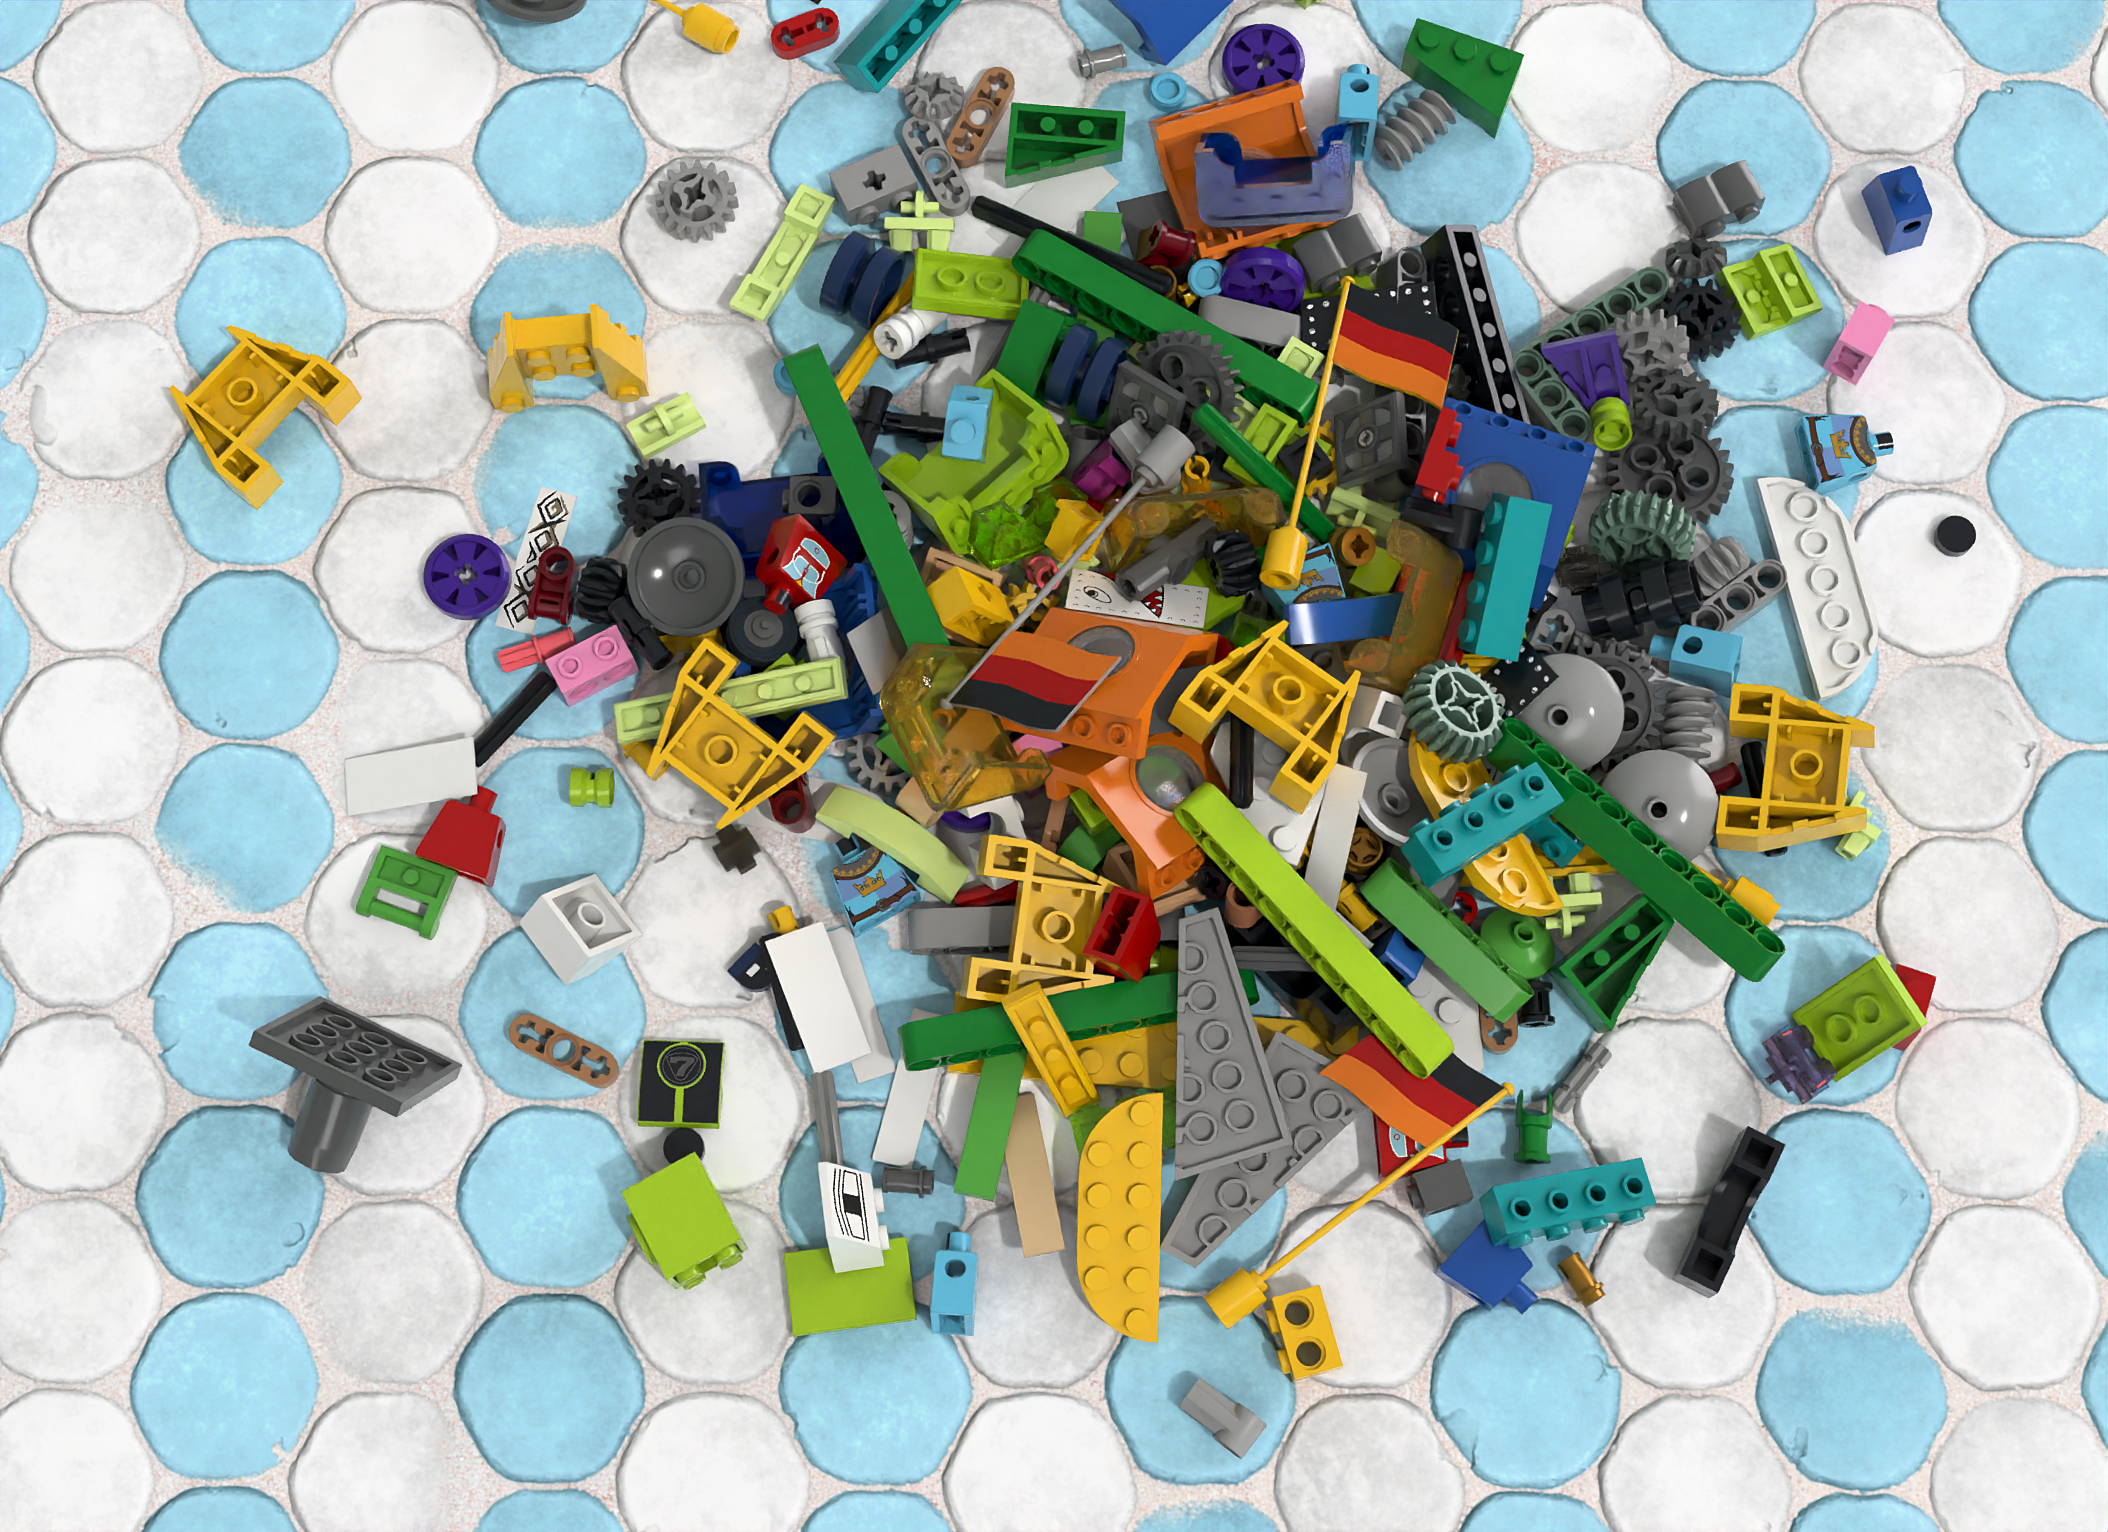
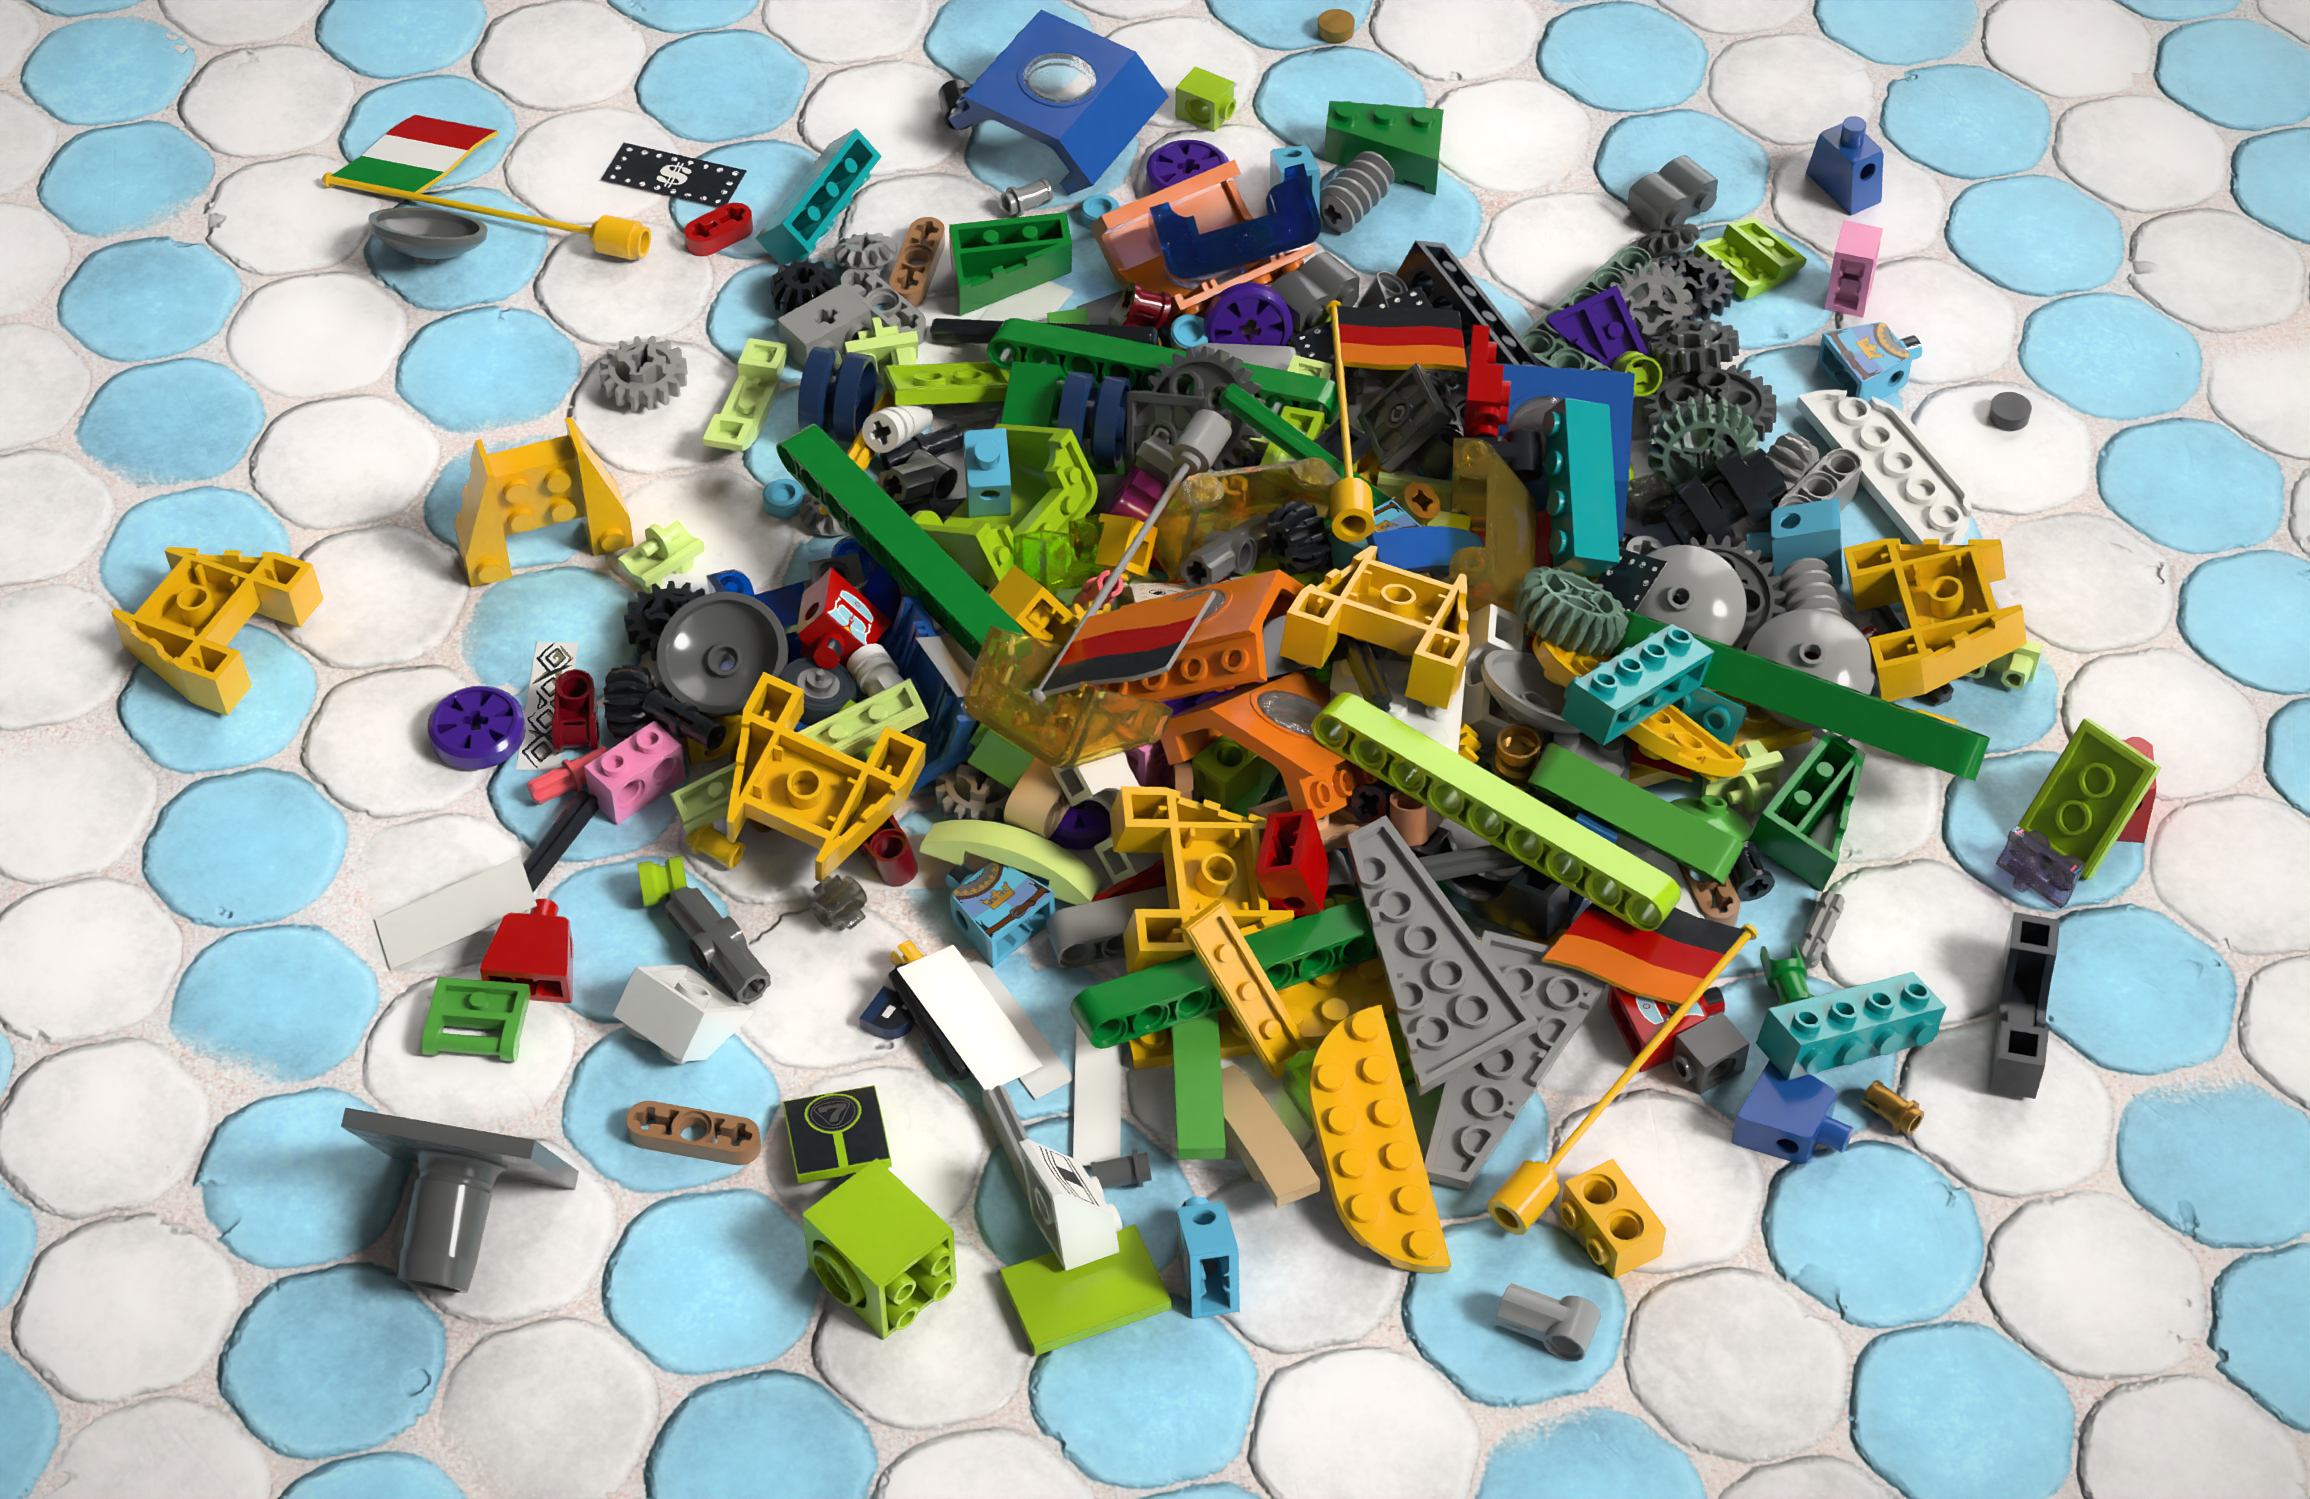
camera: 15 degrees left, 25 degrees down
white sticker [1304,763,1368,910] -> none
none -> dark grey piece [665,886,771,1004]
none -> black gear [770,257,837,315]
none -> dark grey piece [877,450,958,504]

